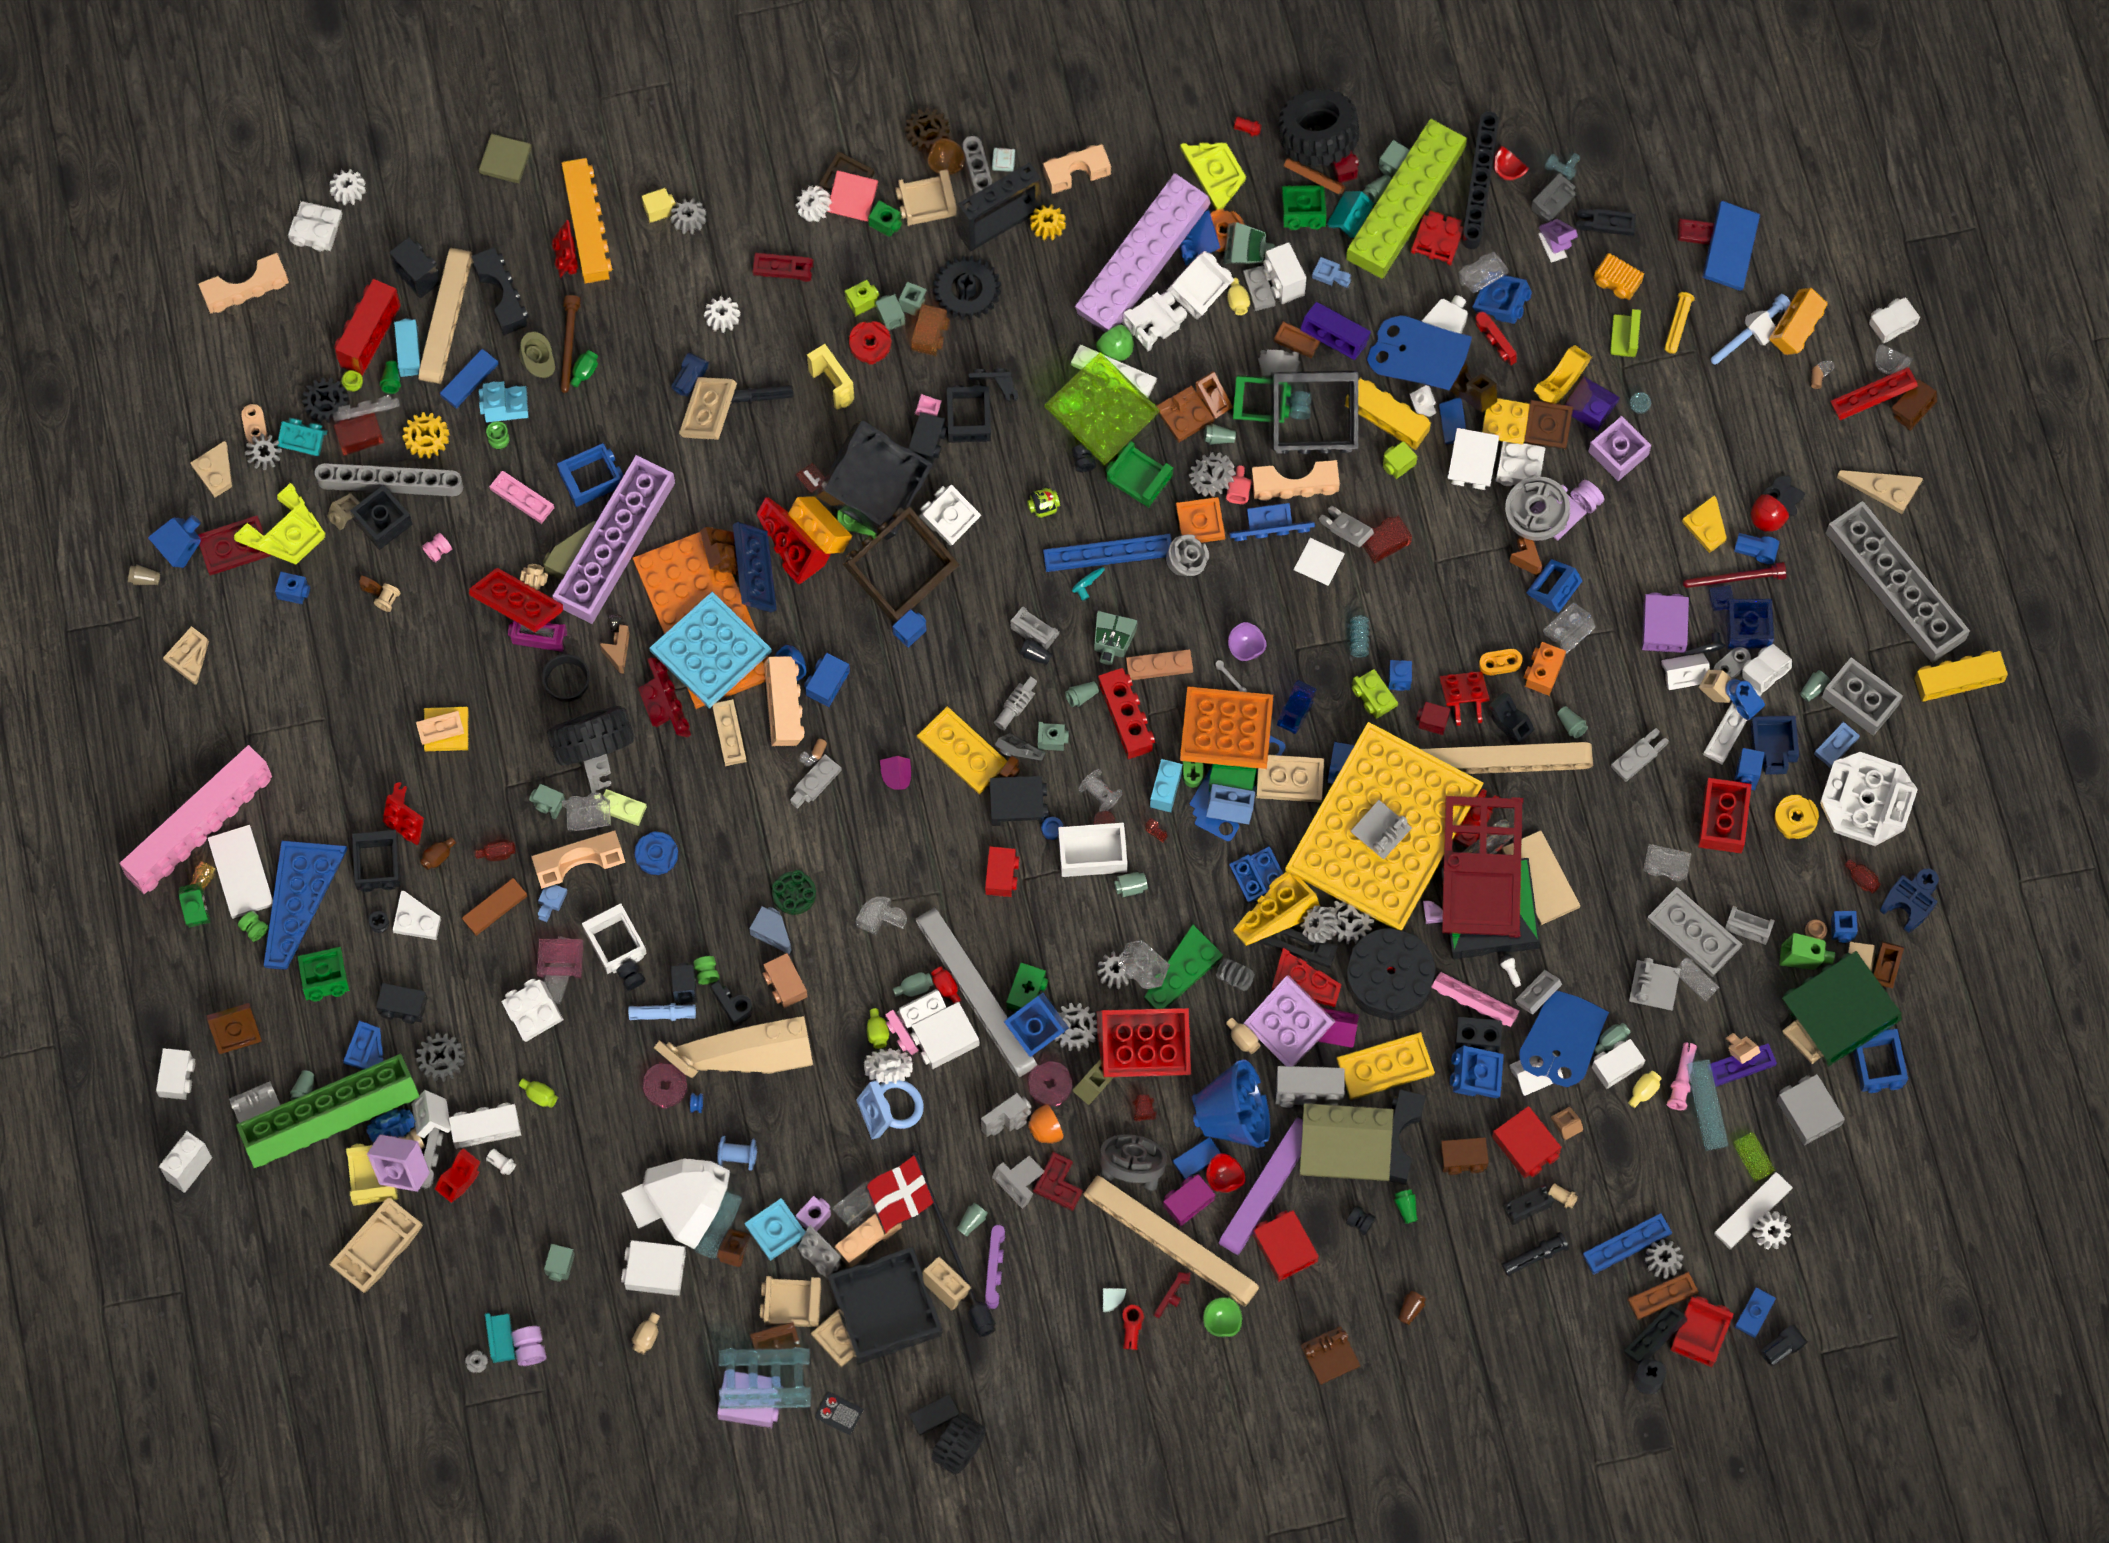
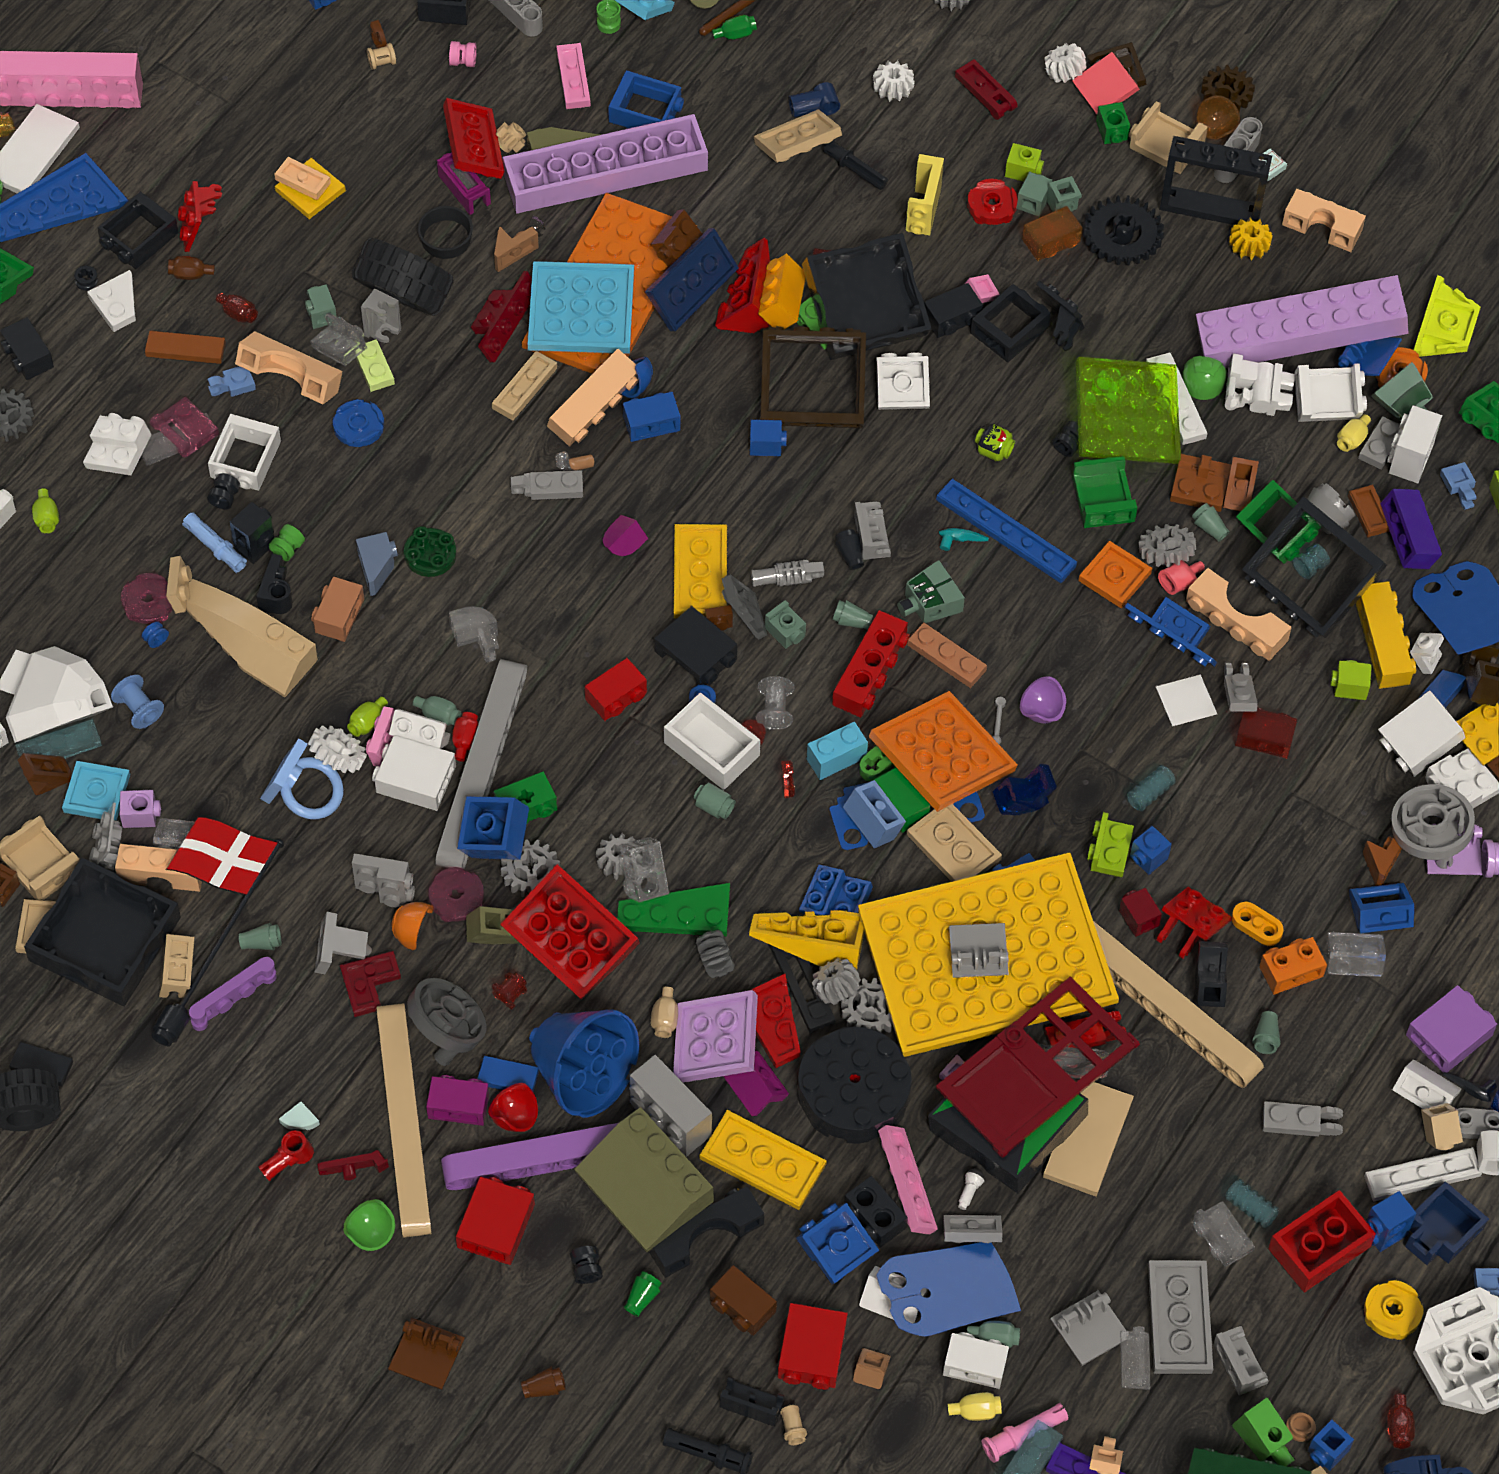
camera: 45 degrees right, 10 degrees down
light grey cone [1166,535,1209,576] -> none
blue piece [1725,679,1765,720] -> none
none -> clear light blue piece [1226,1179,1279,1228]

